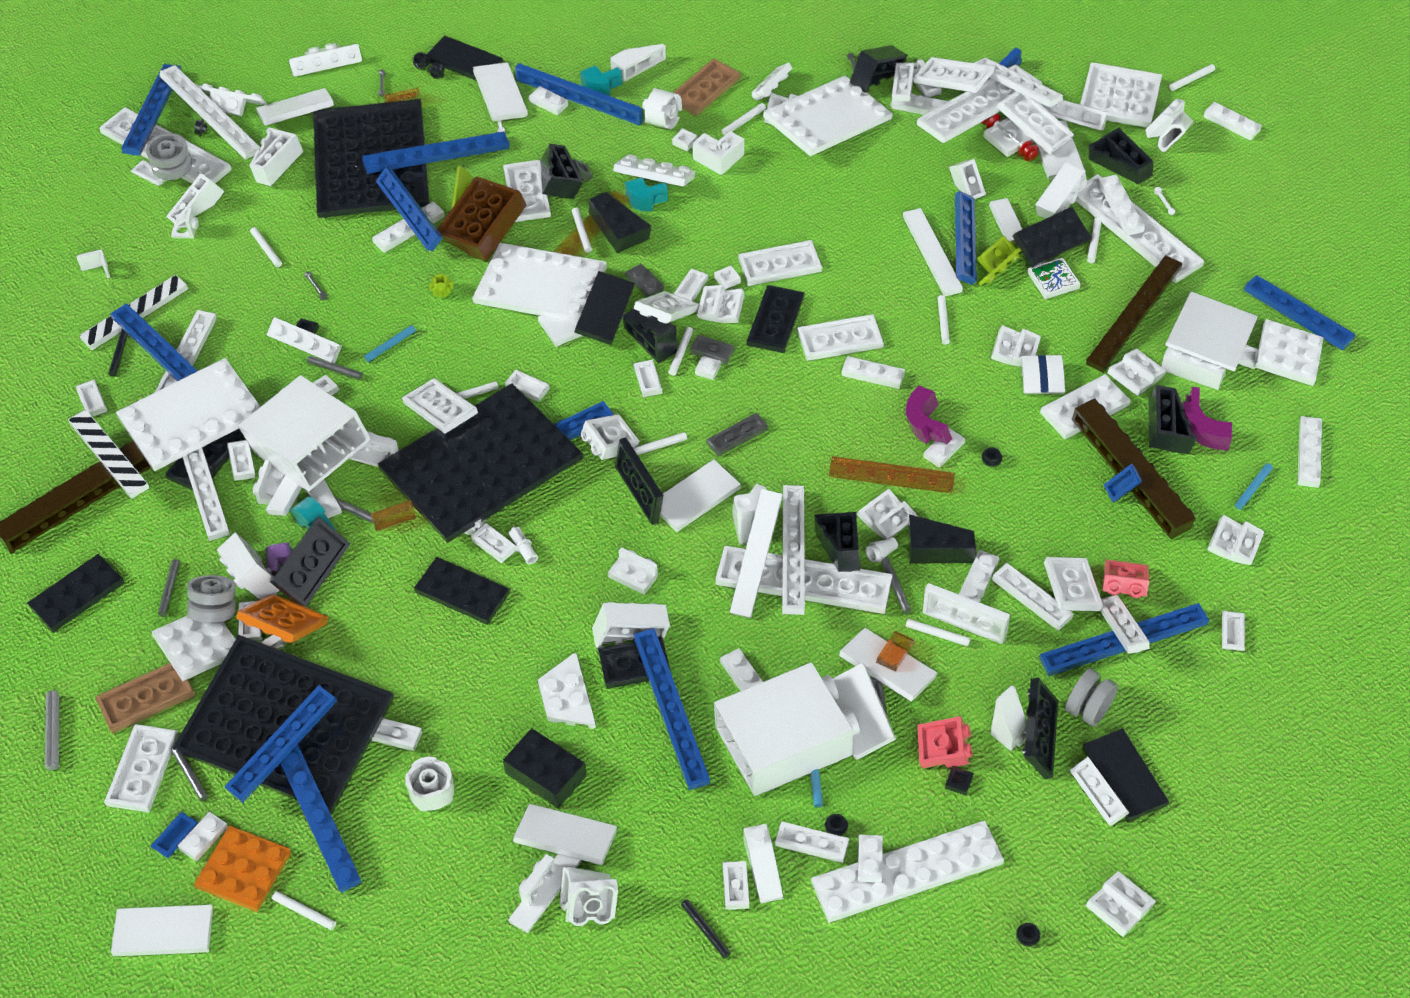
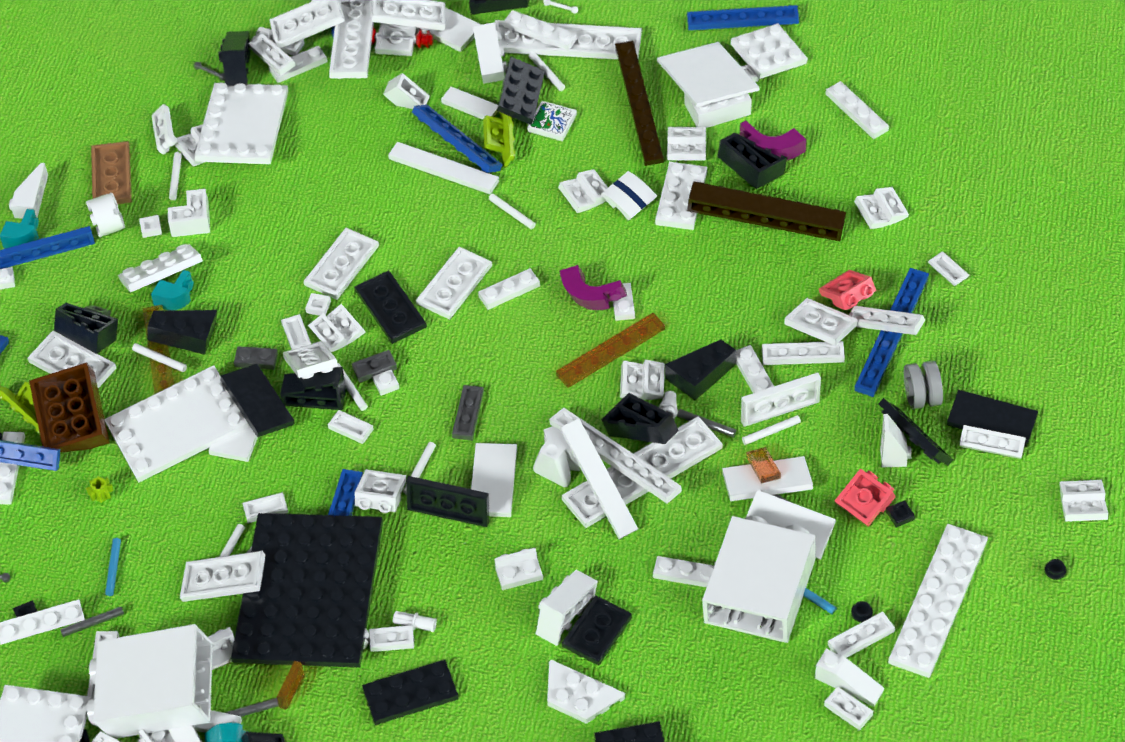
camera: 45 degrees left, 0 degrees up
blue plate [633,628,710,791] -> none
white plate [858,835,883,883] -> none
black plate [982,447,1002,467] -> none
blue tile [1104,464,1142,503] -> none
dark azure bar [1235,463,1273,510] -> none

